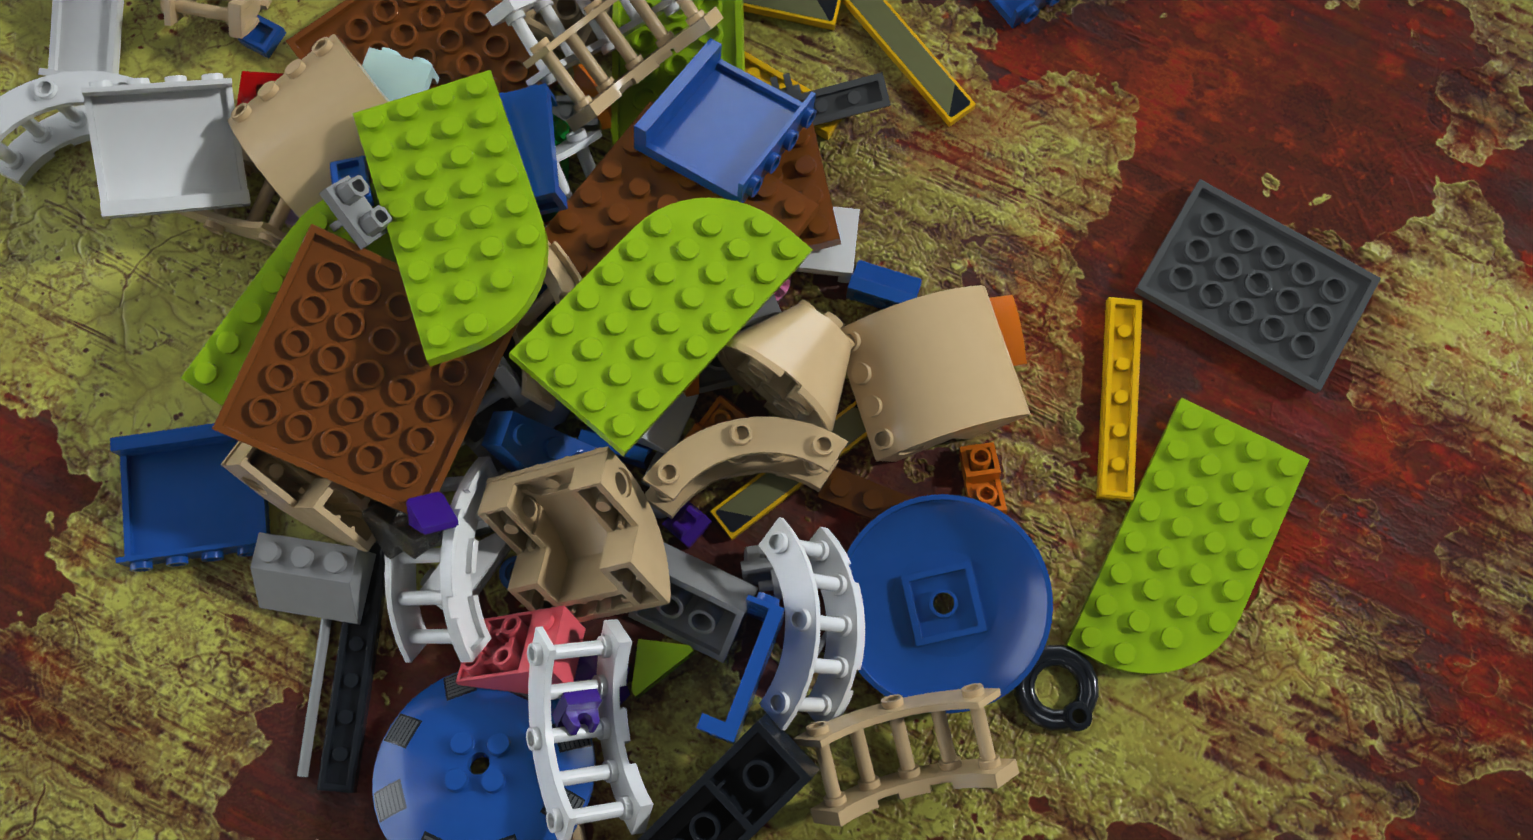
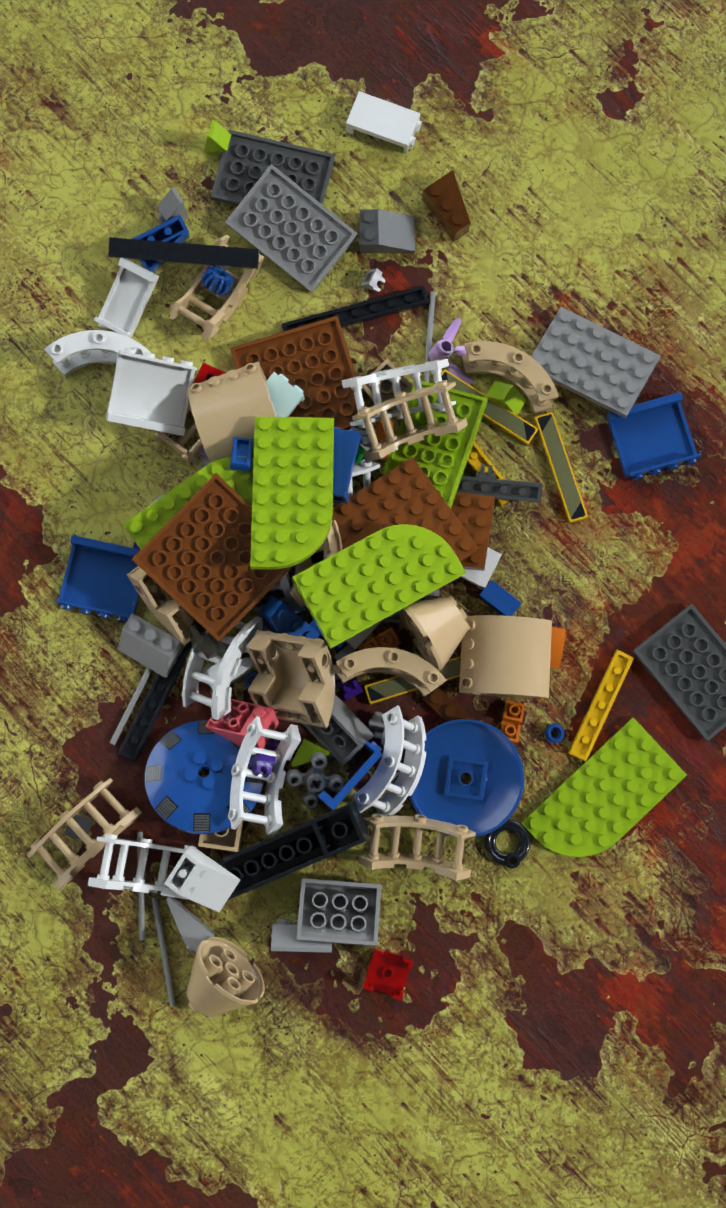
camera: 15 degrees right, 5 degrees up
blue tile [238,15,286,59] -> none
light grey hips [319,175,392,250] -> none
dark purple slope [406,492,459,535] -> none
panel [634,38,817,203] -> none
none -> light grey gear [286,752,344,809]
none -> blue plate [545,724,564,743]

